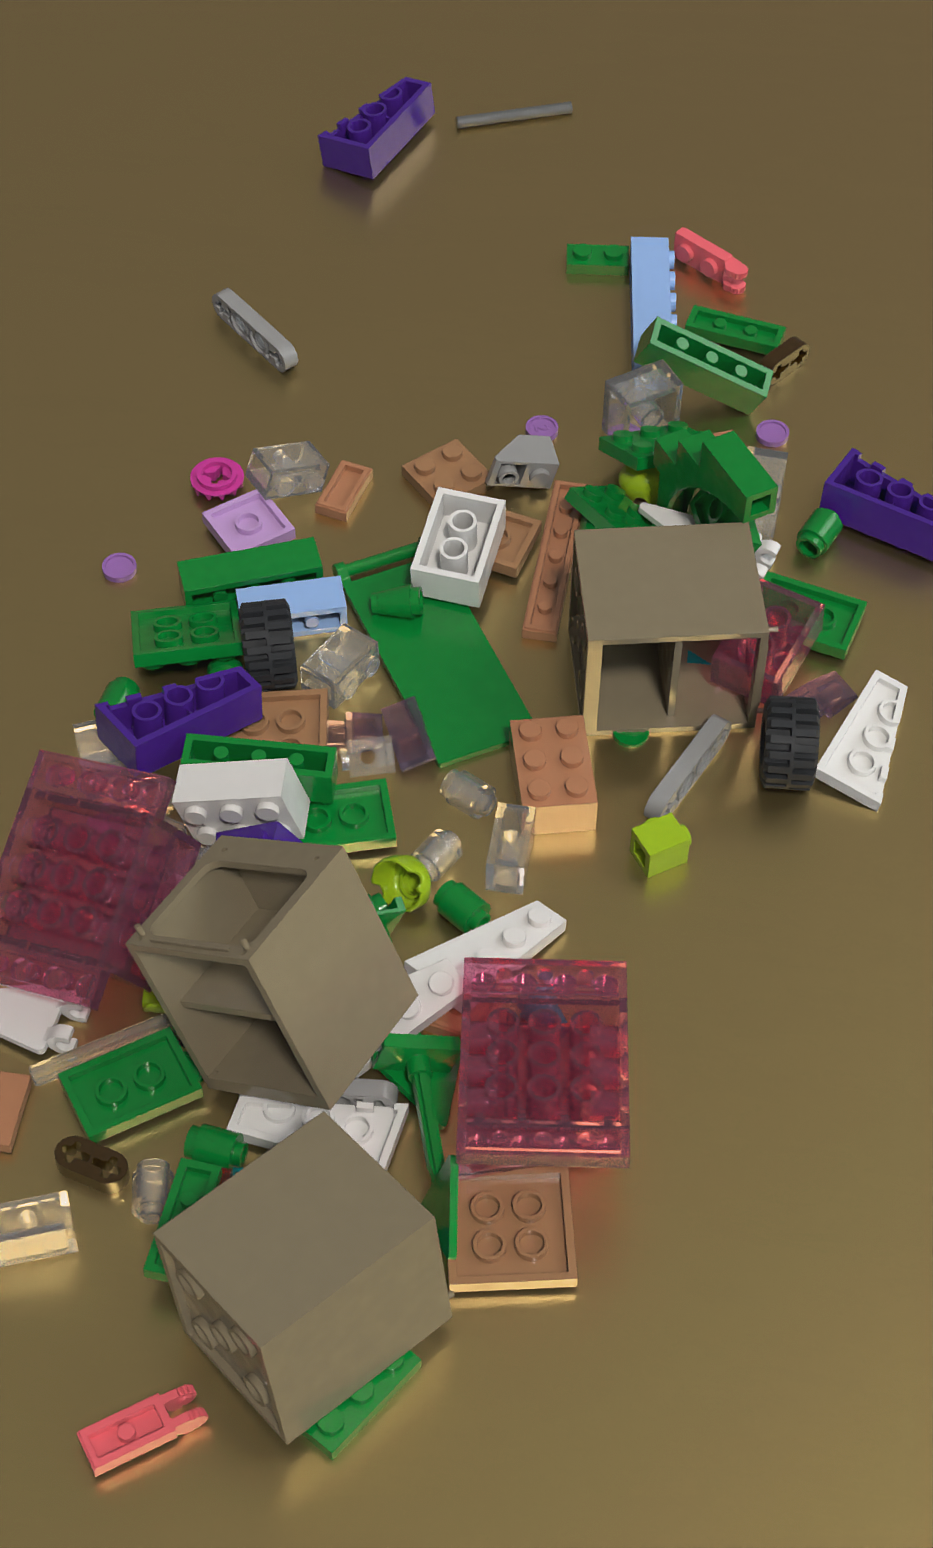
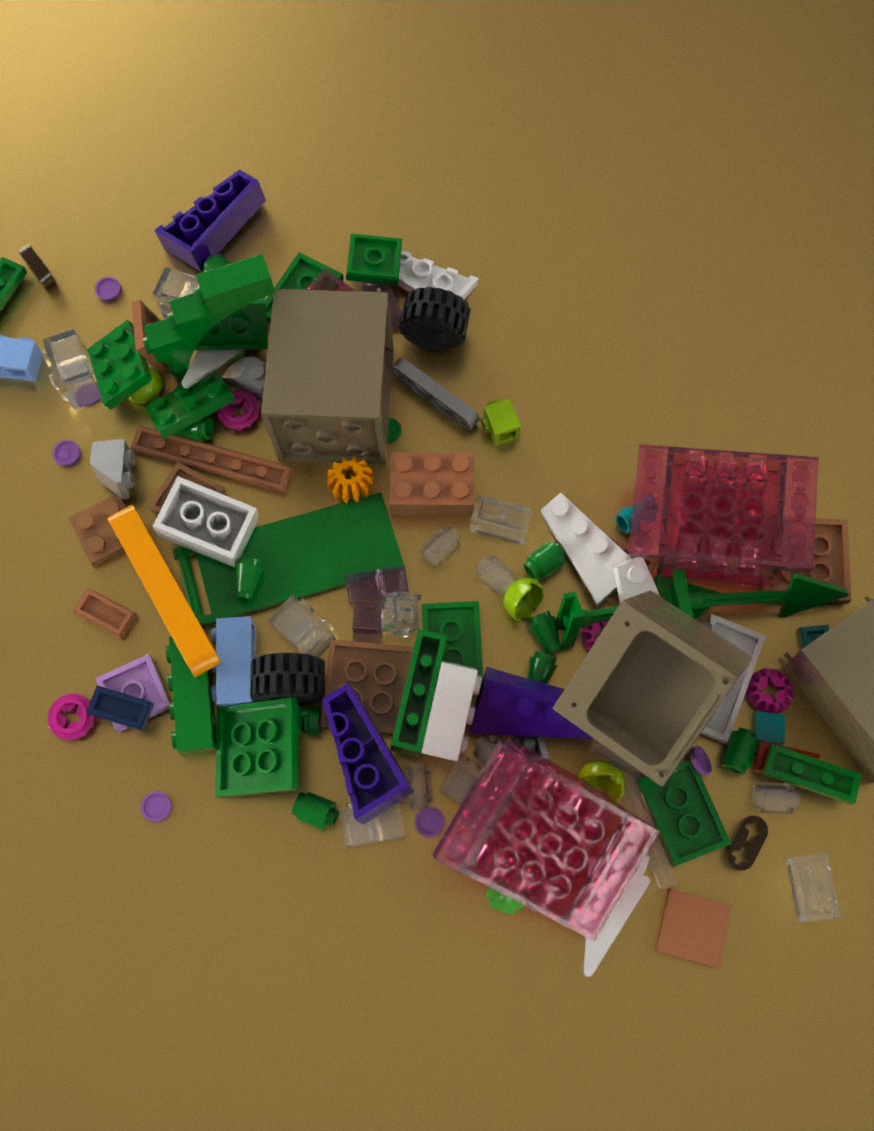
camera: 80 degrees left, 20 degrees up
clear brick [245,441,330,500] -> none
green brick [633,316,774,415] -> none
none -> dark blue tile [86,685,154,732]
none -> light orange beam [107,504,222,678]
none -> light orange gear [327,456,374,504]
none -> green tile [346,234,402,286]
none -> medium lavender piece [690,746,712,776]

